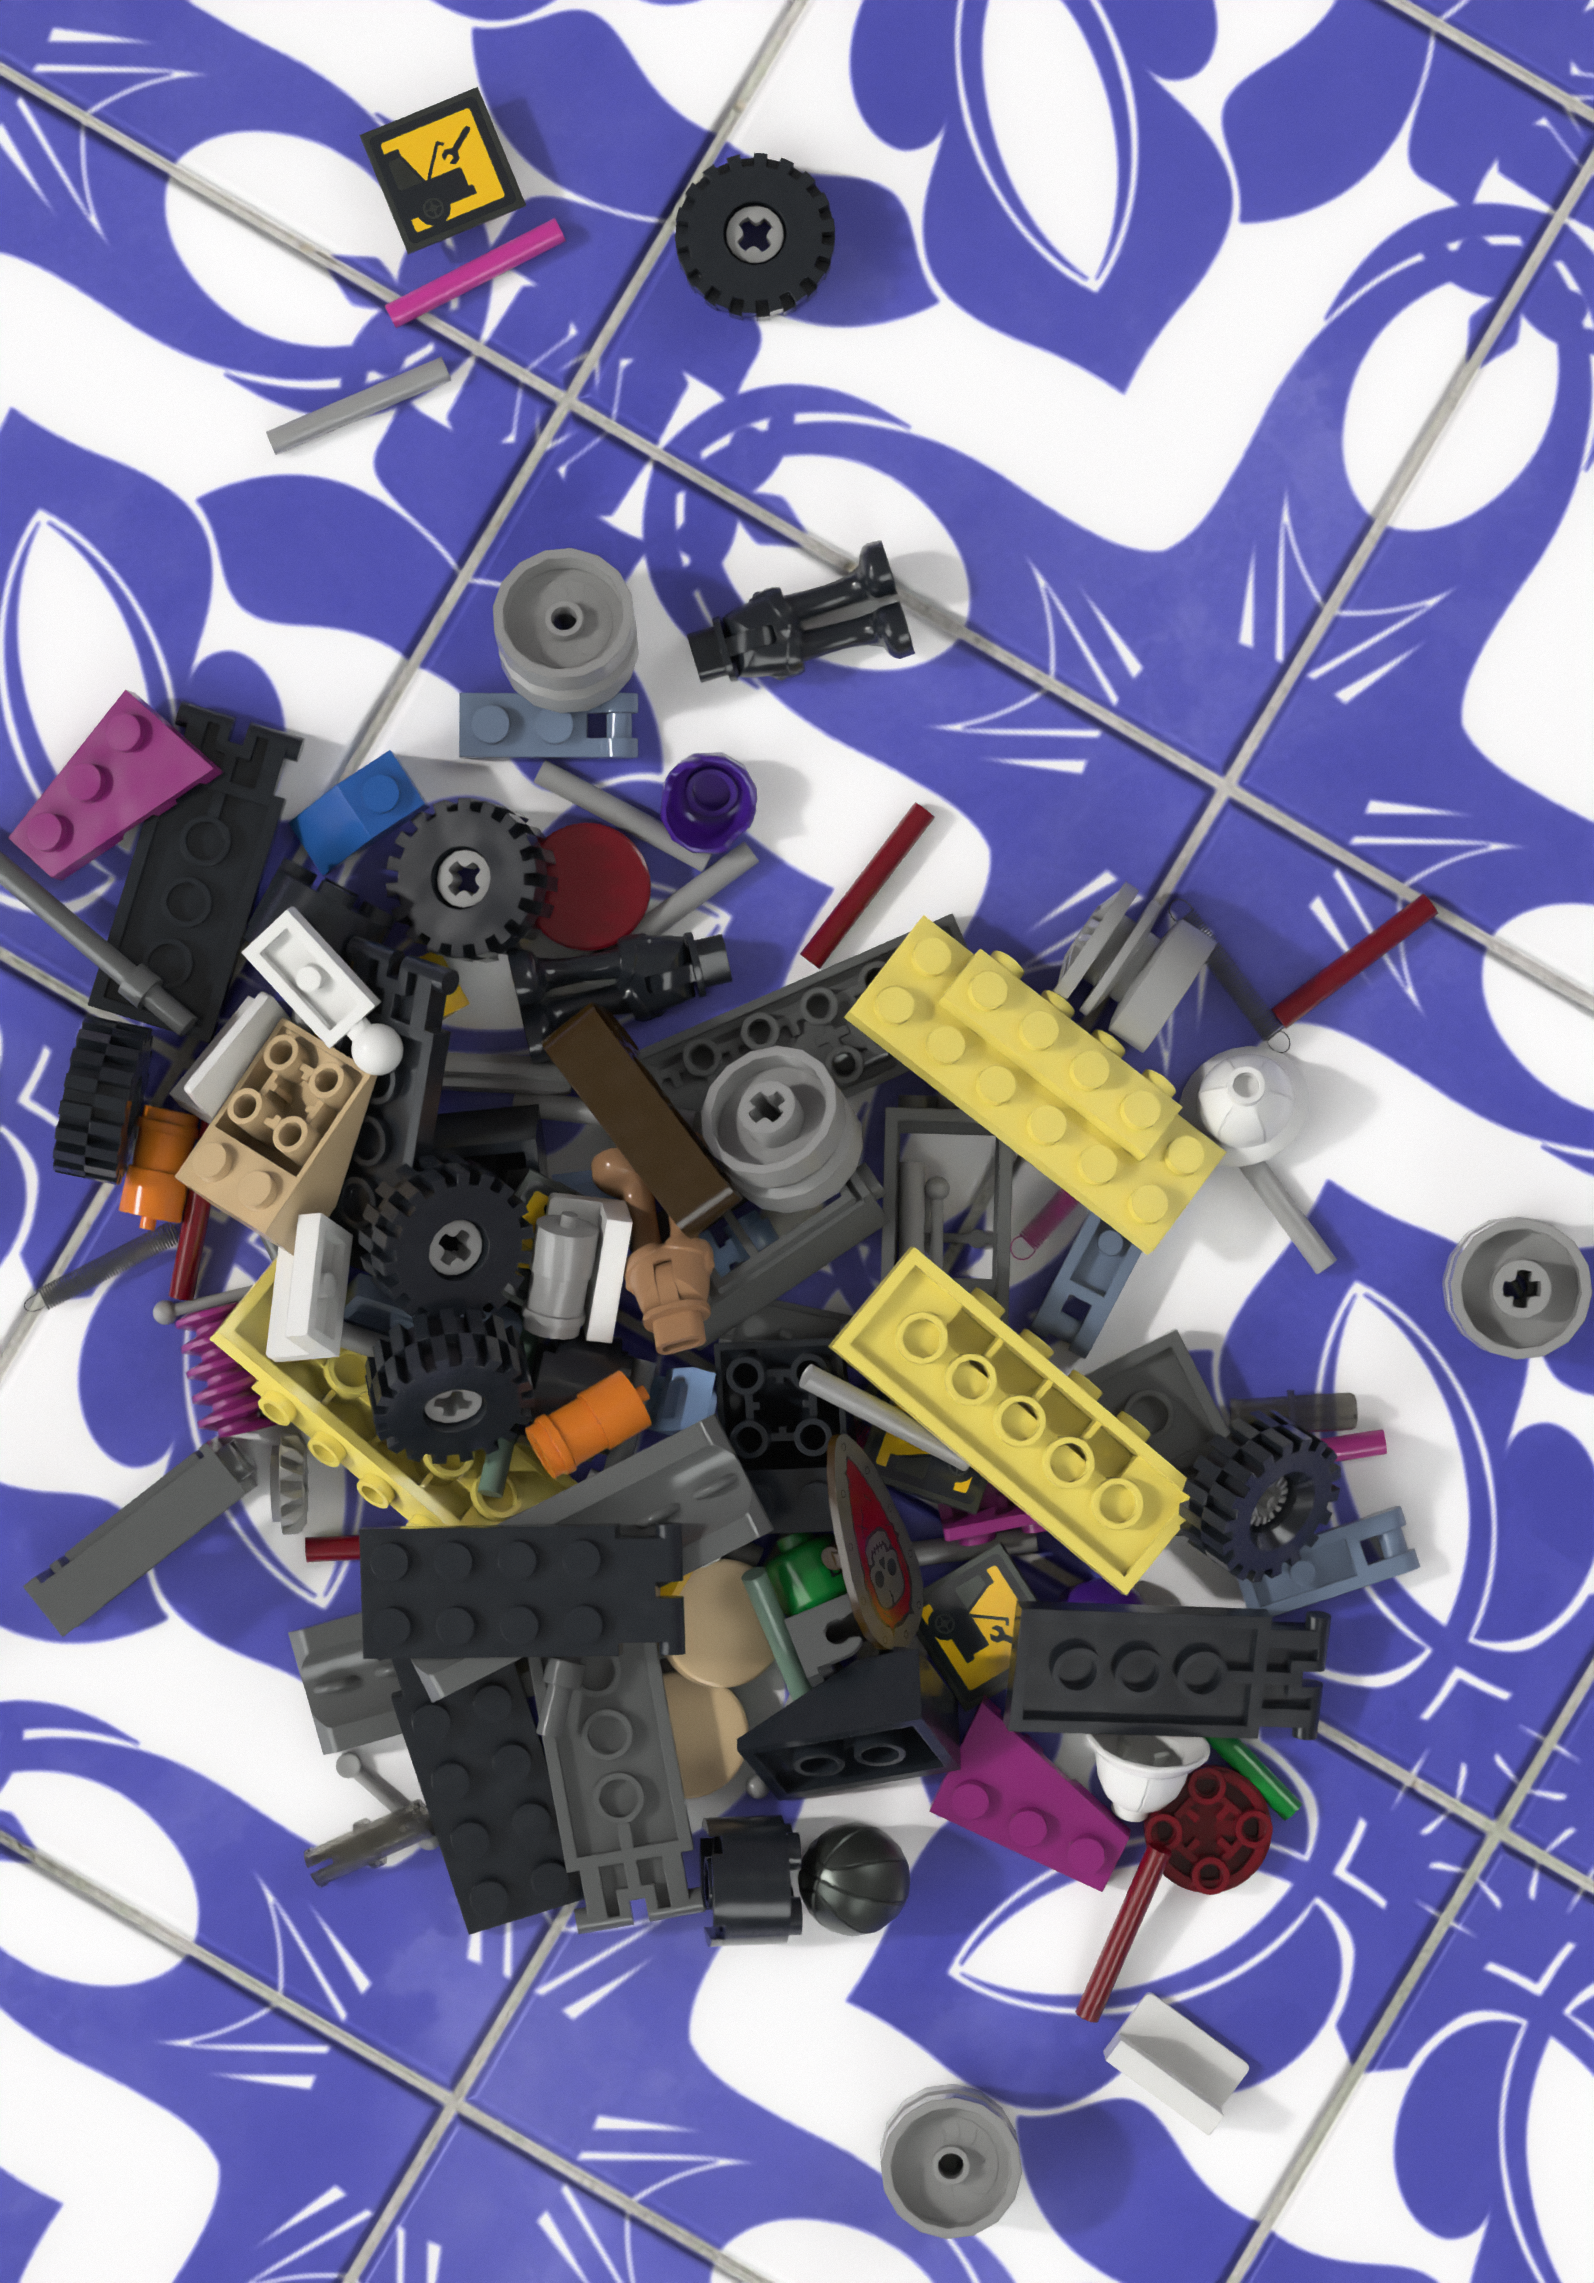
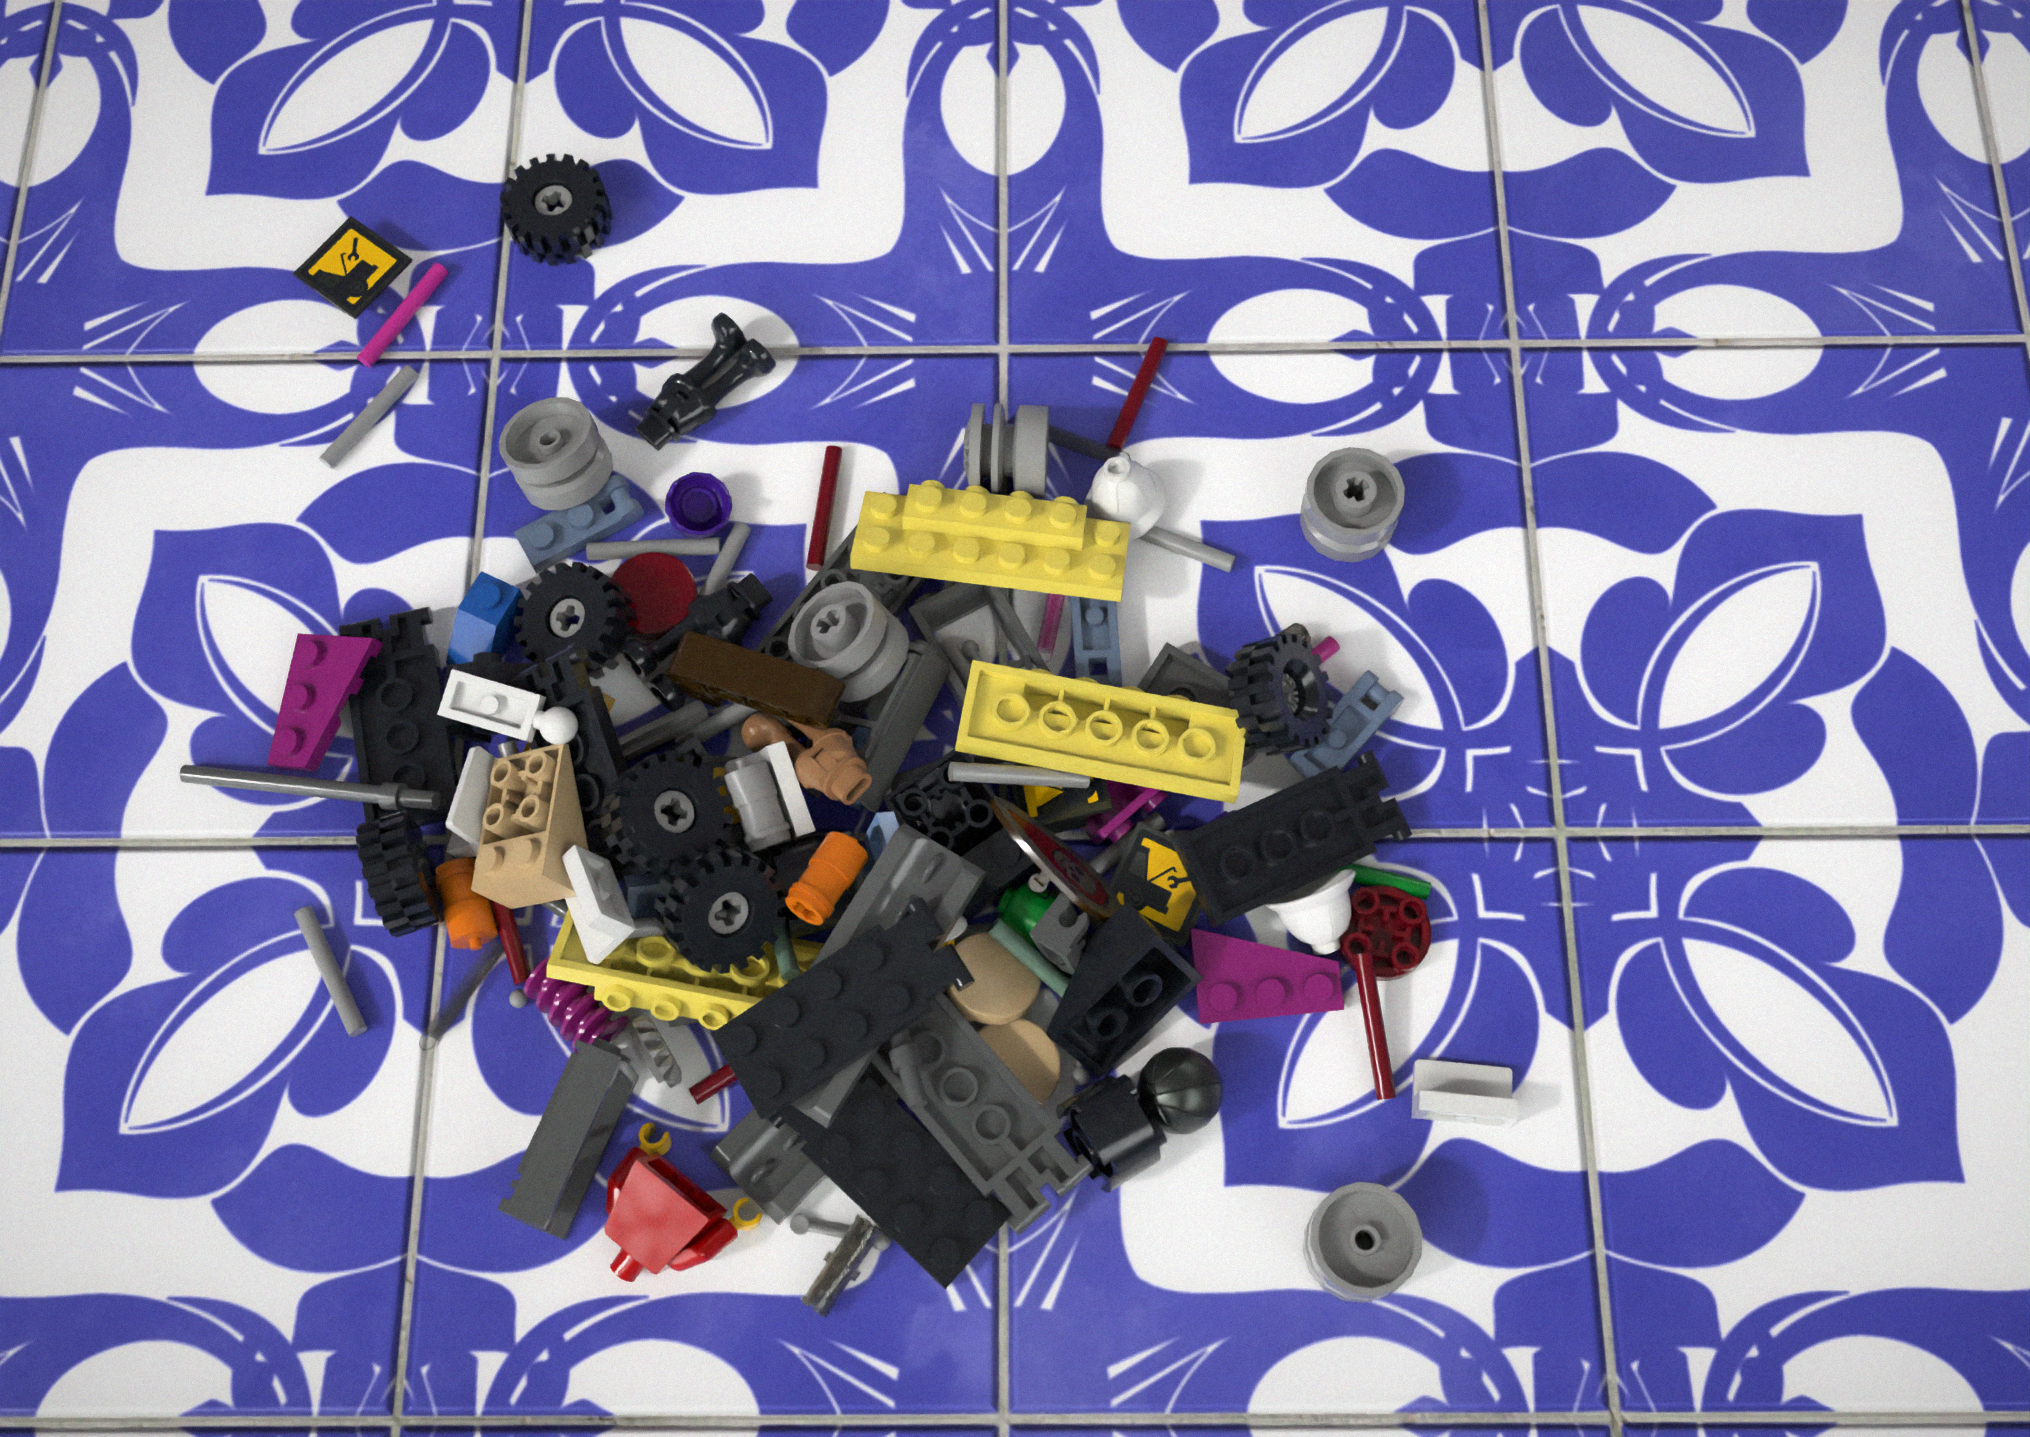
camera: 30 degrees left, 20 degrees down
none -> torso [604,1123,762,1282]

